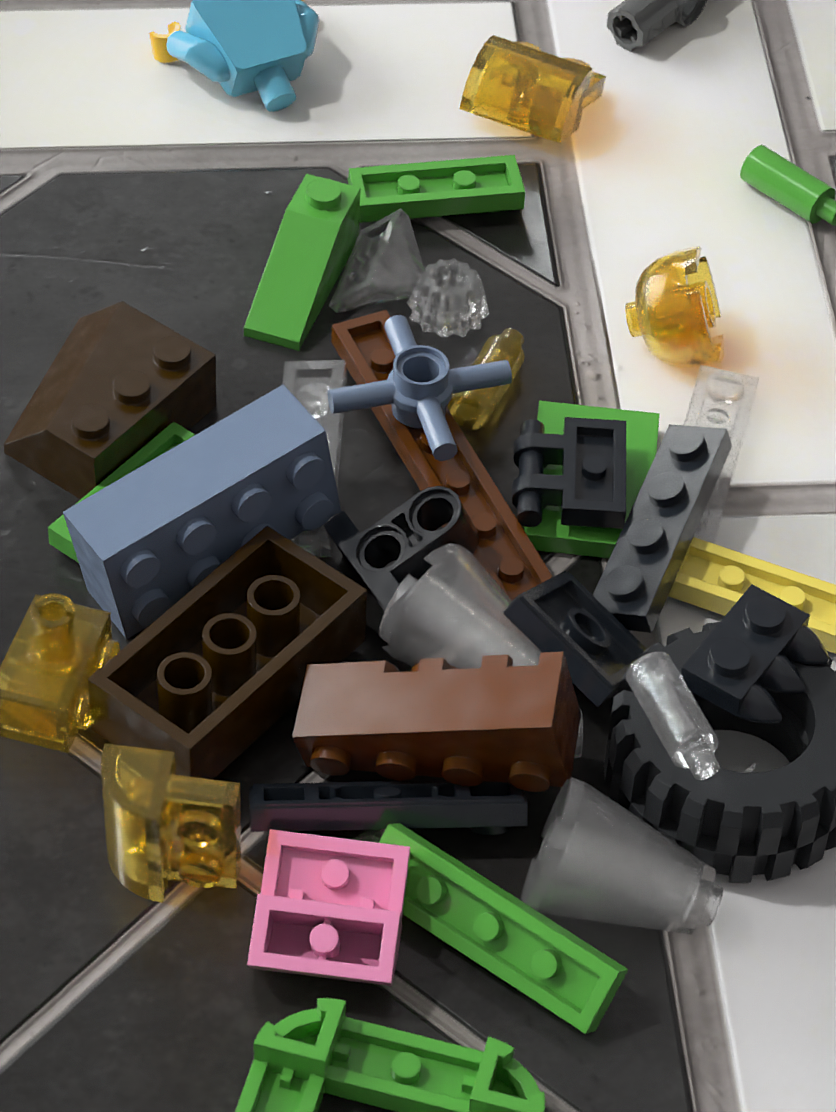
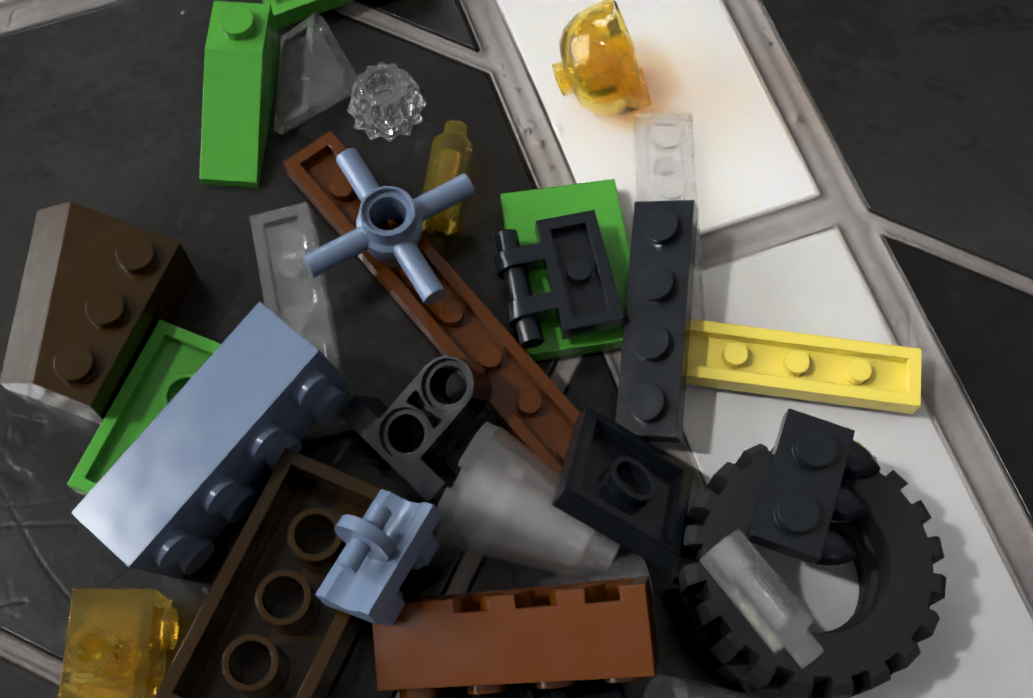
camera: 15 degrees left, 20 degrees up
none -> sand blue hips [315,489,442,627]

